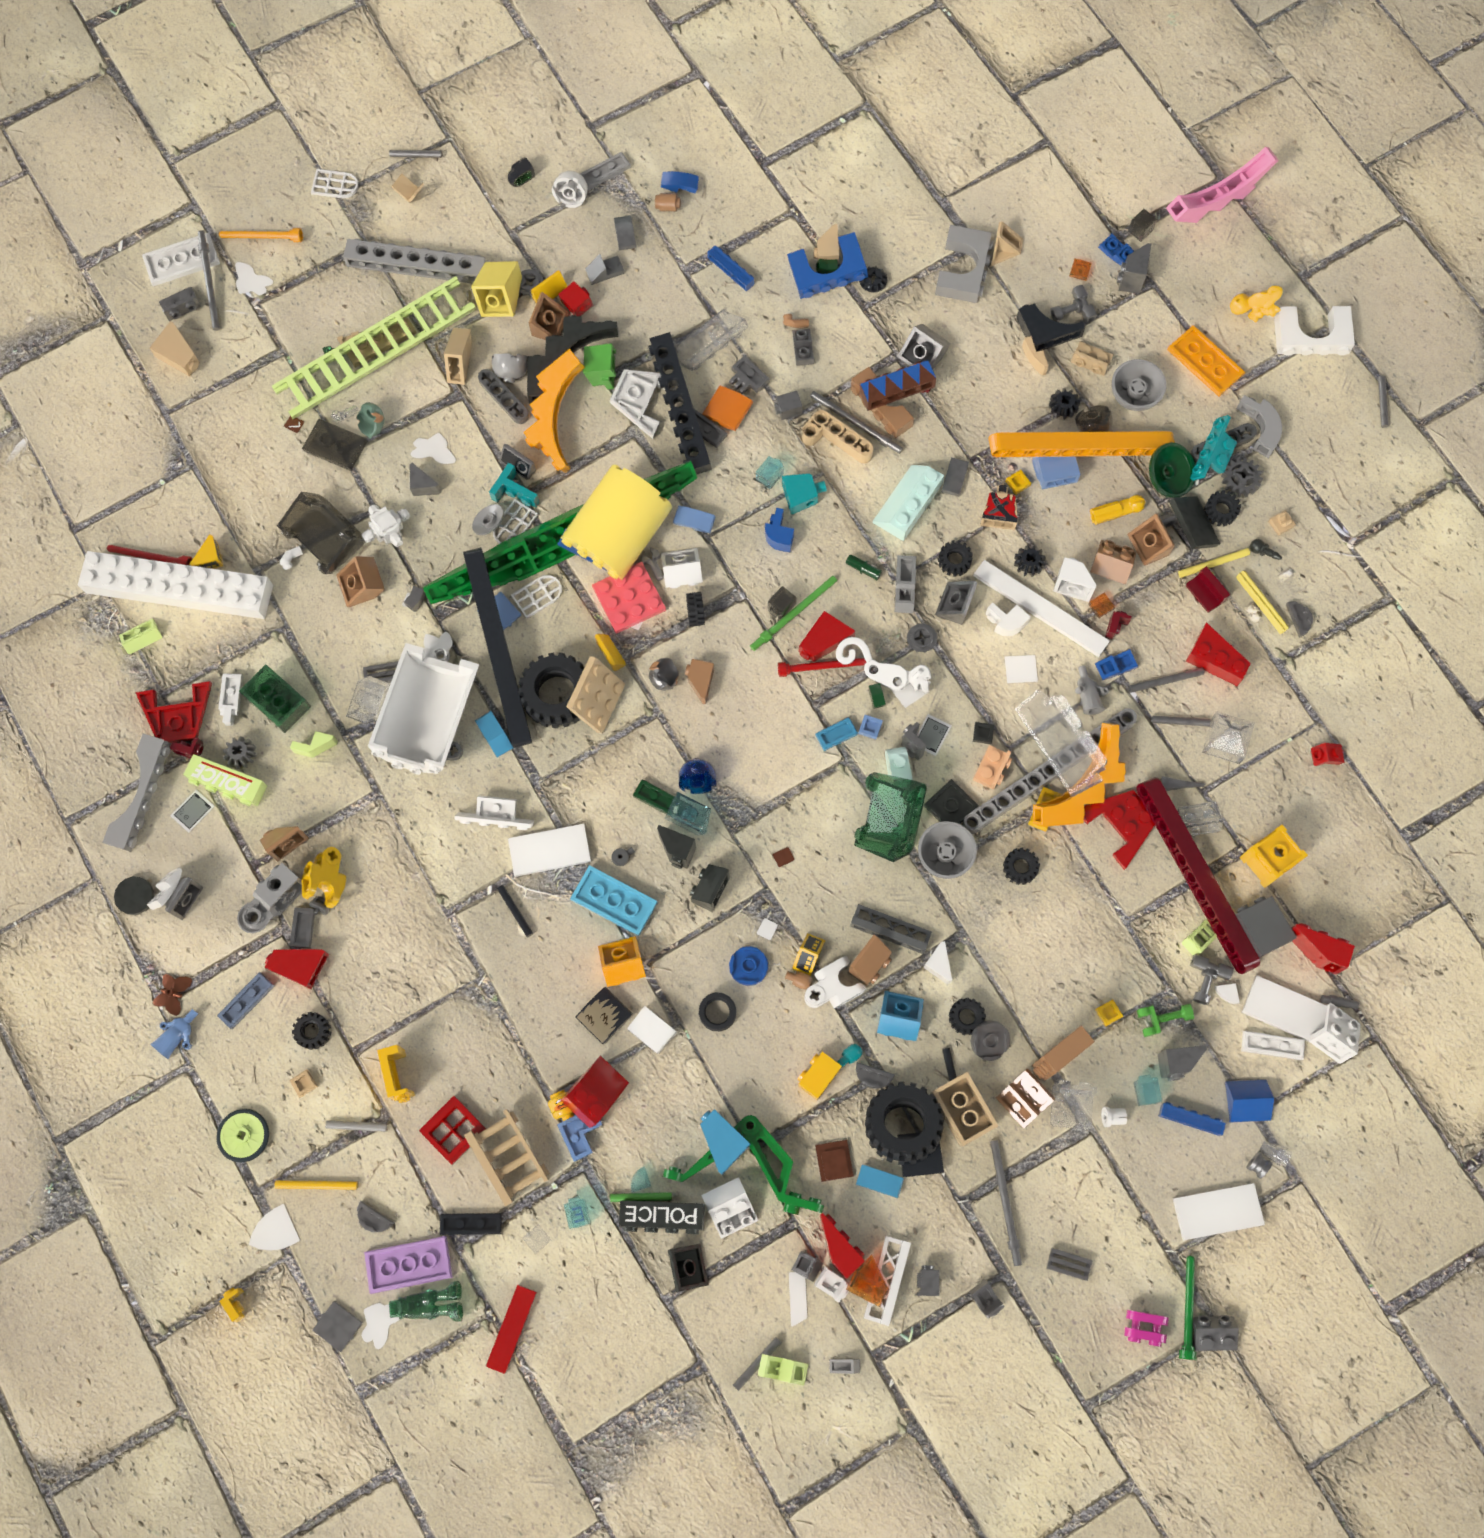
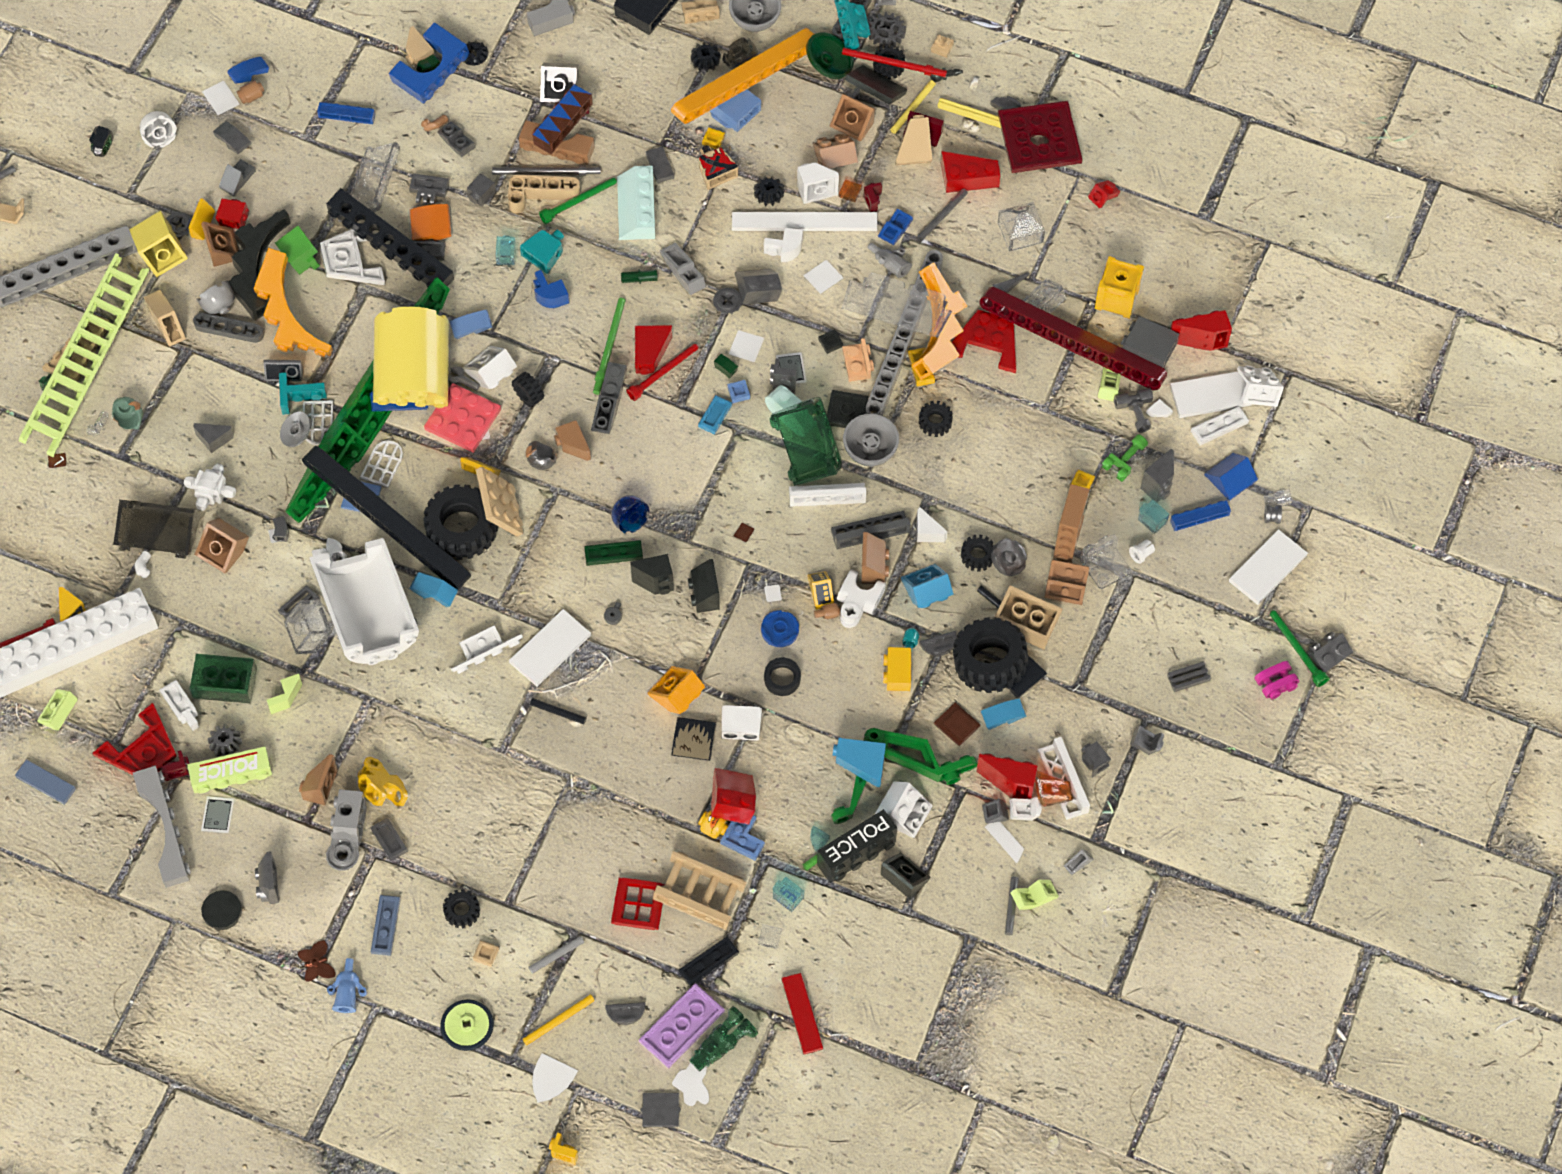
camera: 40 degrees left, 10 degrees down
white slope [147,868,182,910] -> none
red slope [264,949,329,990] -> none
clear smoke tile [302,419,368,471] -> none
dark grey piece [309,896,330,915] -> none
yellow panel [377,1044,415,1103] -> none
white sticker [411,433,456,464] -> none
medium azure plate [570,865,658,936] -> none
light grey tile [580,152,631,190] -> none
clear light blue slope [664,792,711,836] -> none
clear smoke brick [768,586,796,619] -> none
white animal [836,637,932,693] -> none
flat silver slope [935,581,977,625] -> none
black tyre [938,540,973,577] -> none
flat silver bar [990,1140,1022,1266] -> none
tan slope [1022,336,1048,376] -> none
yellow piece [1090,495,1146,525] -> none
flat silver bar [1152,715,1211,727] -> none
flat silver animal [1320,995,1359,1008] -> none
none -> sand blue tile [15,760,76,805]
none -> white sticker [202,81,240,115]
none -> green piece [539,178,617,224]
none -> dark grey slope [591,362,627,434]
none -> flat silver slope [735,269,782,304]
none -> white fence [789,483,866,507]
none -> red bar [842,48,947,78]
none -> tan slope [895,115,932,166]
none -> dark red piece [997,101,1083,173]

